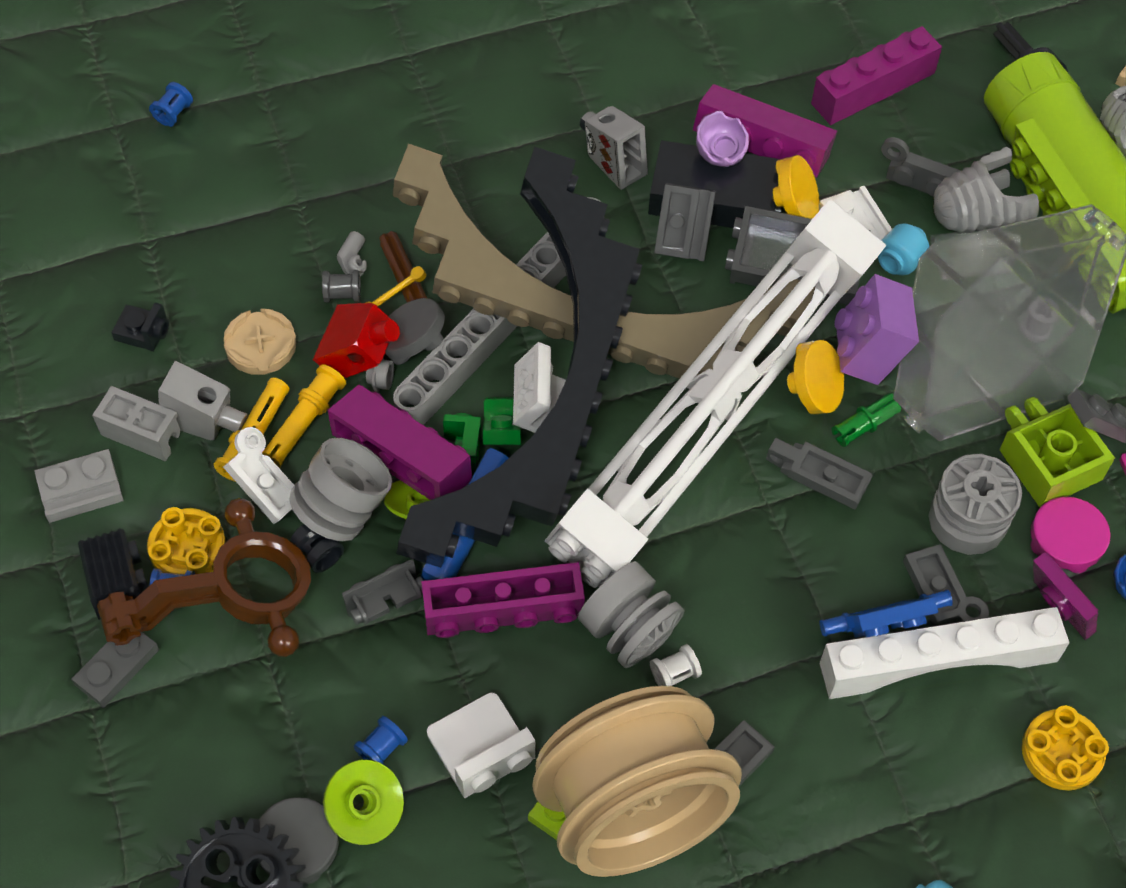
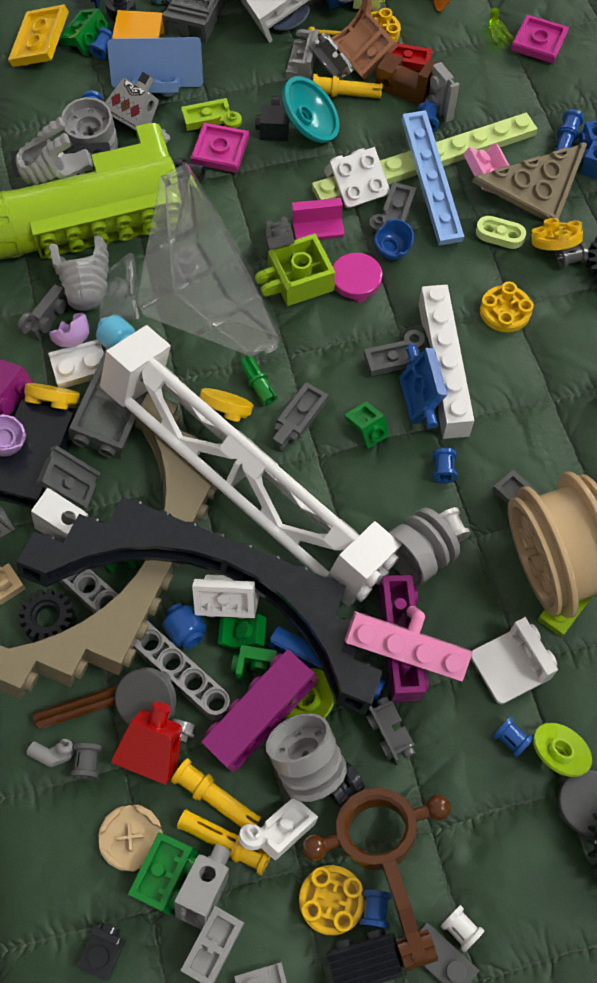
camera: 85 degrees left, 5 degrees up
yellow hinge [365,266,426,306] -> none
medium lavender brick [834,274,919,385] -> none
light grey wheel [928,454,1022,555] -> none
magenta piece [1033,552,1098,640] -> none
none -> black tyre [18,588,77,643]
none -> white torso [31,488,88,543]
none -> lavender hair [49,313,89,348]
none -> green bracket [128,832,199,916]
none -> blue head [162,603,206,650]
none -> green bracket [344,401,389,448]
none -> bright pink plate [344,606,473,682]
none -> blue bush [432,448,458,484]
none -> white bush [440,905,485,952]

